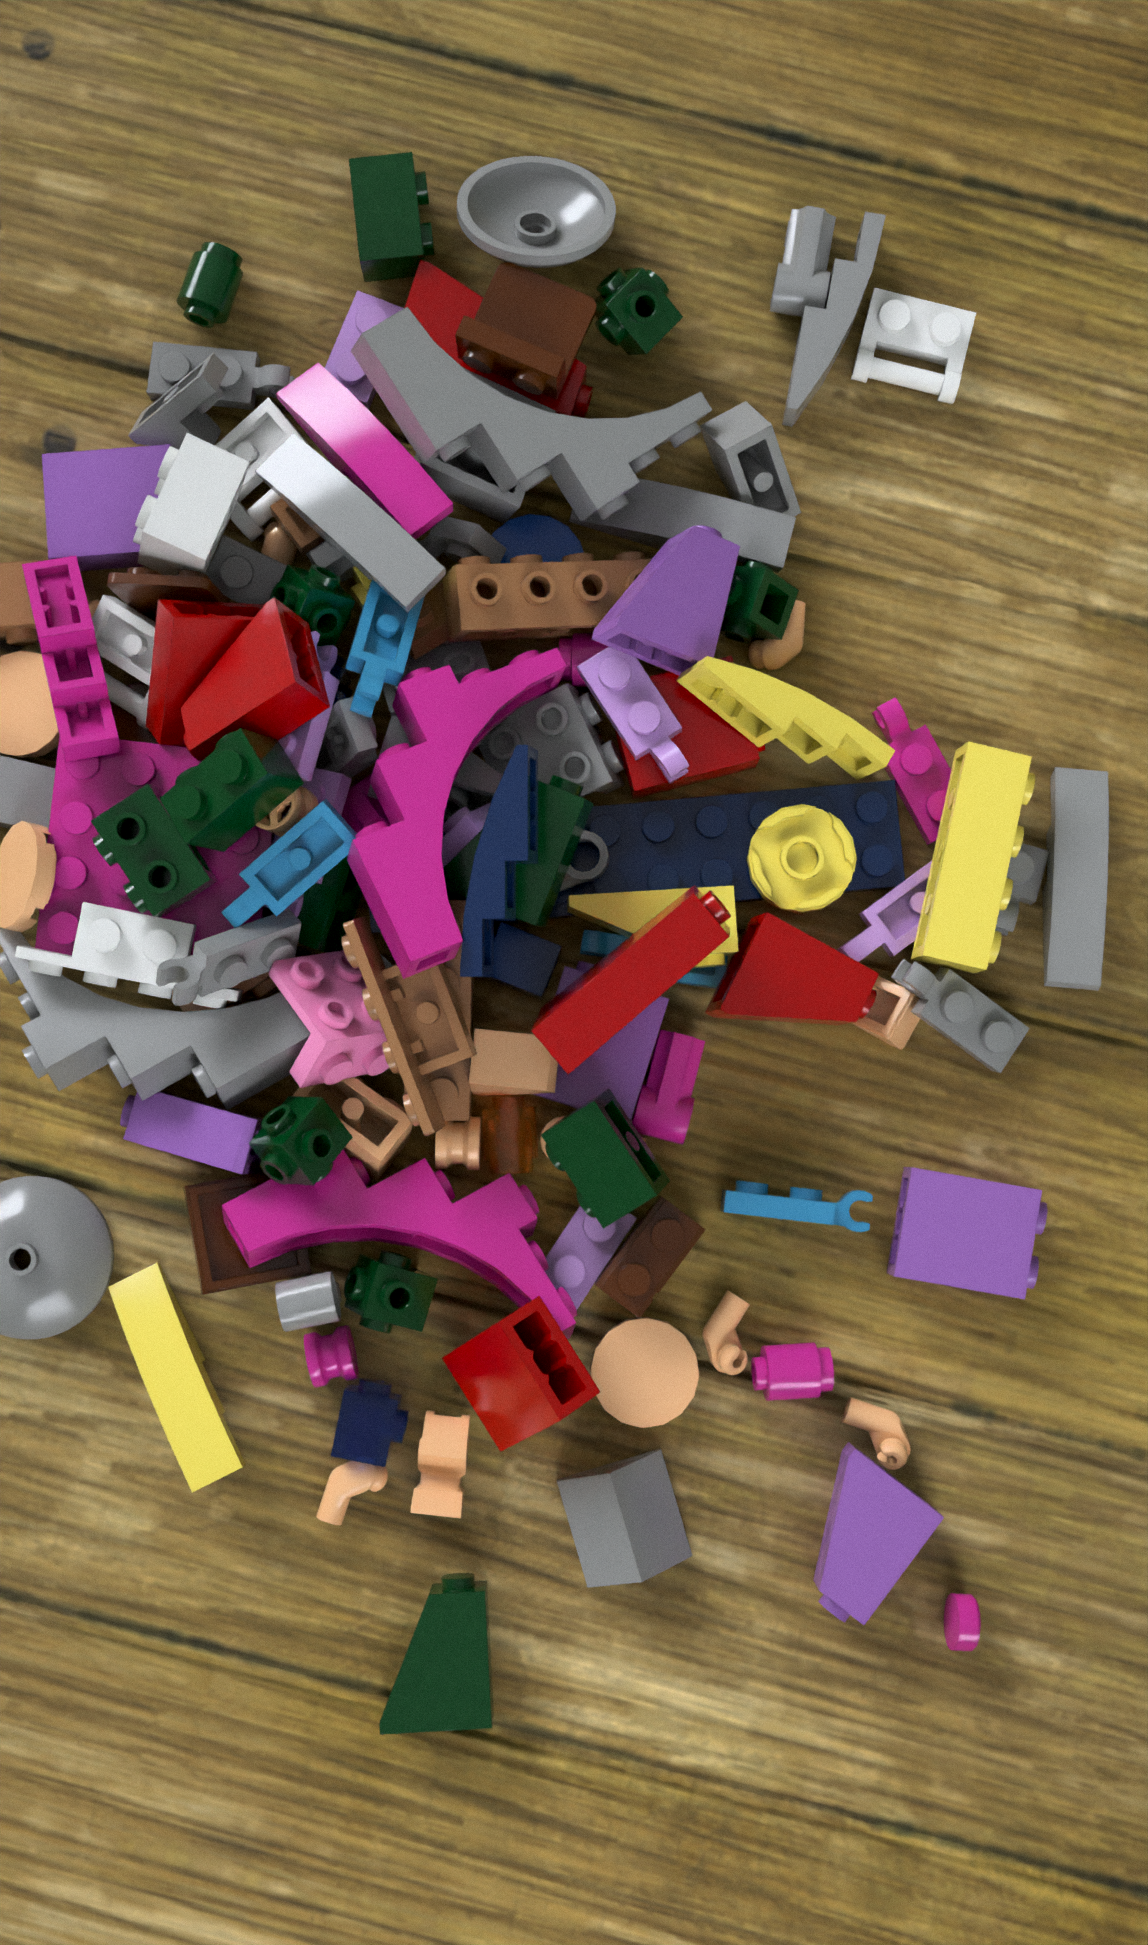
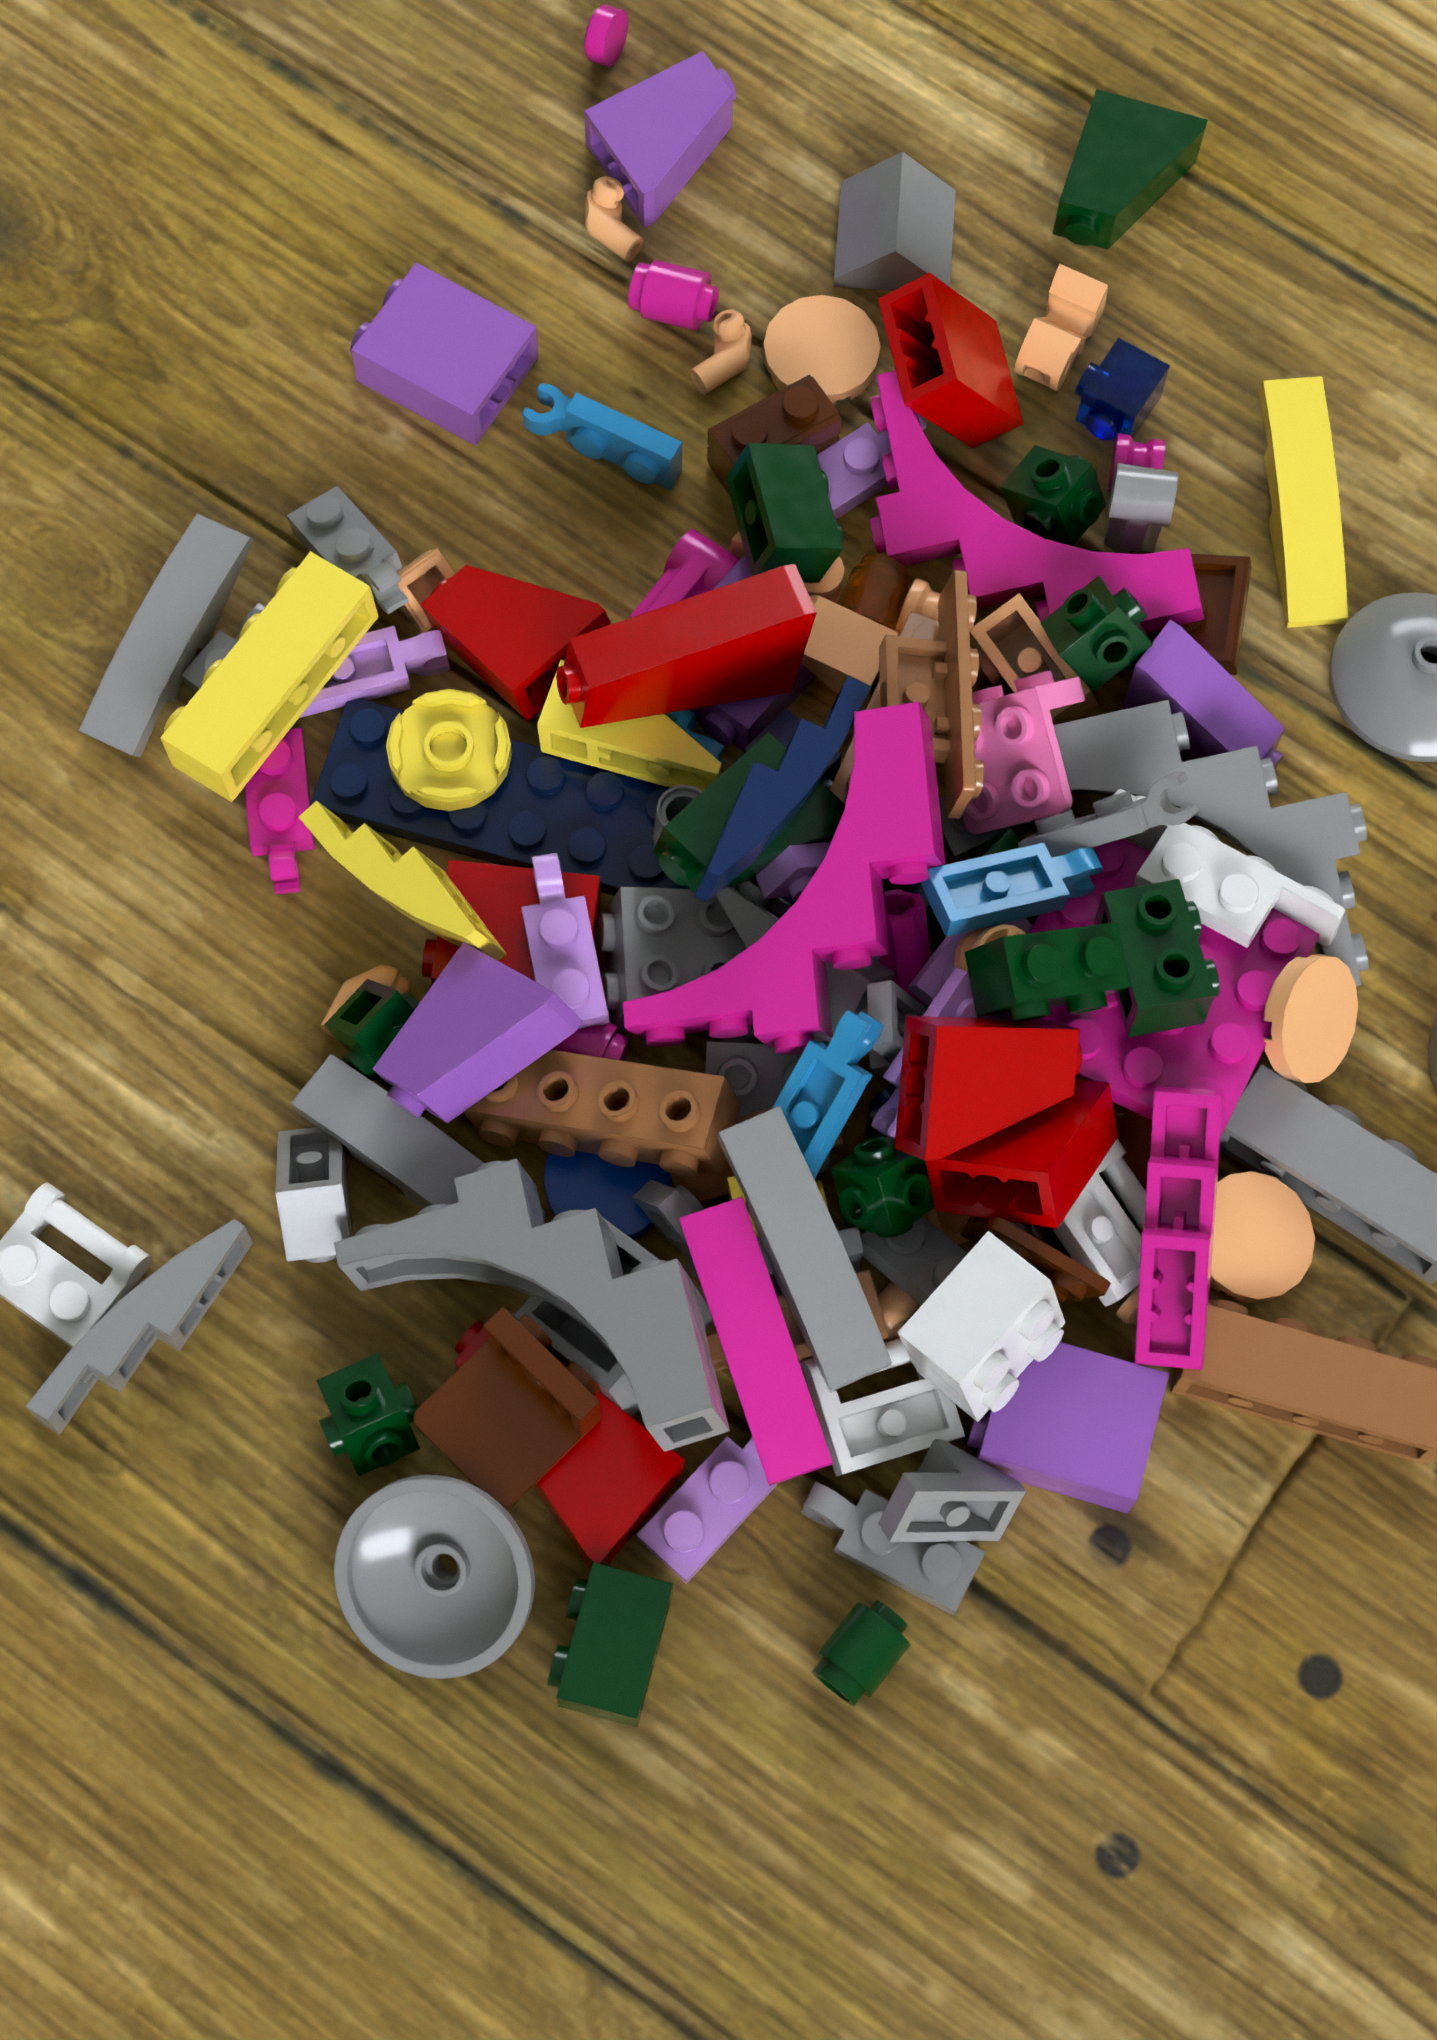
camera: 160 degrees left, 15 degrees down
light nougat arm [316,1456,388,1525] -> none
light grey piece [770,206,836,317] -> none

